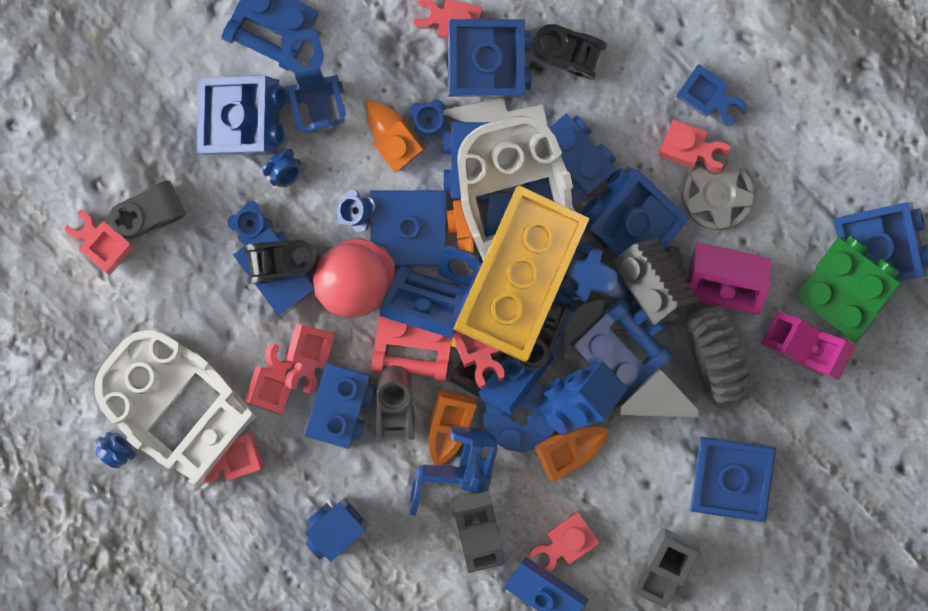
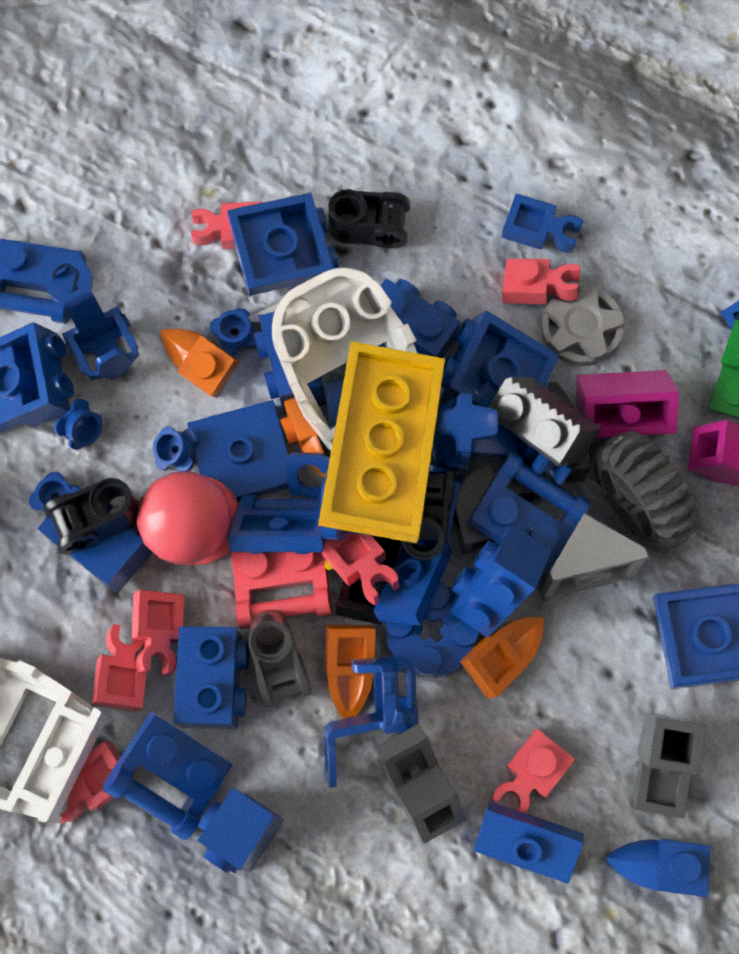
camera: 10 degrees left, 15 degrees down
none -> blue plate [103,712,233,840]

